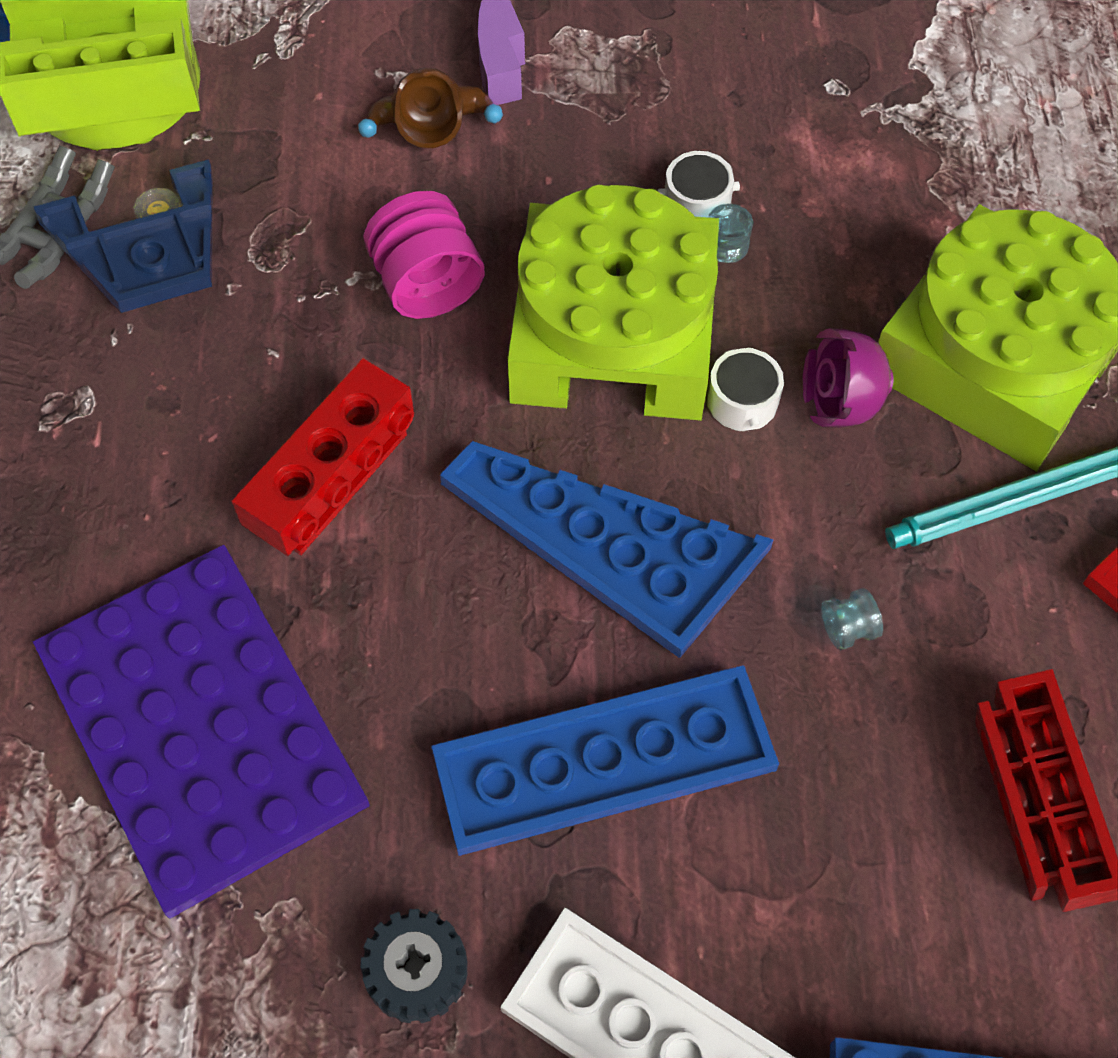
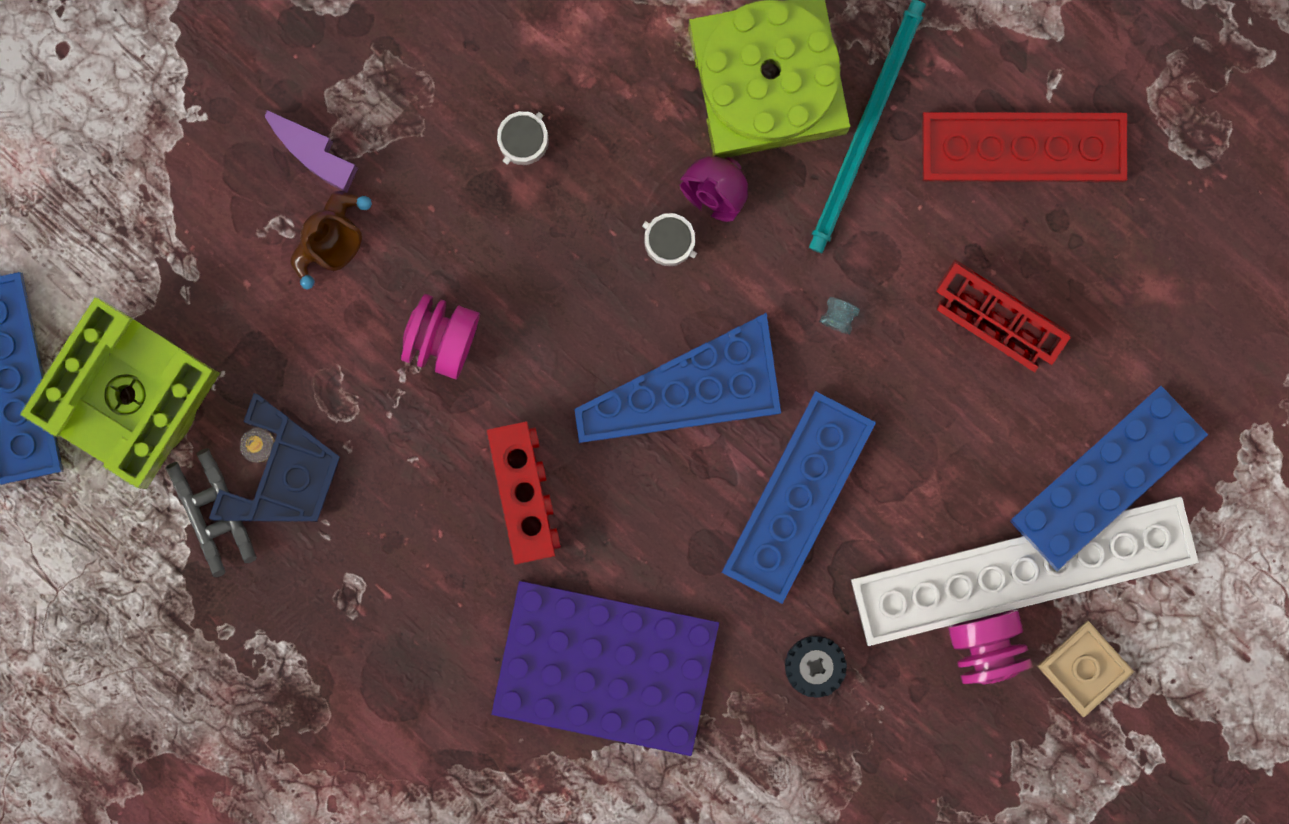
camera: 50 degrees left, 25 degrees up
lime piece [508,185,719,421] -> none
clear light blue wheel [708,204,754,263] -> none

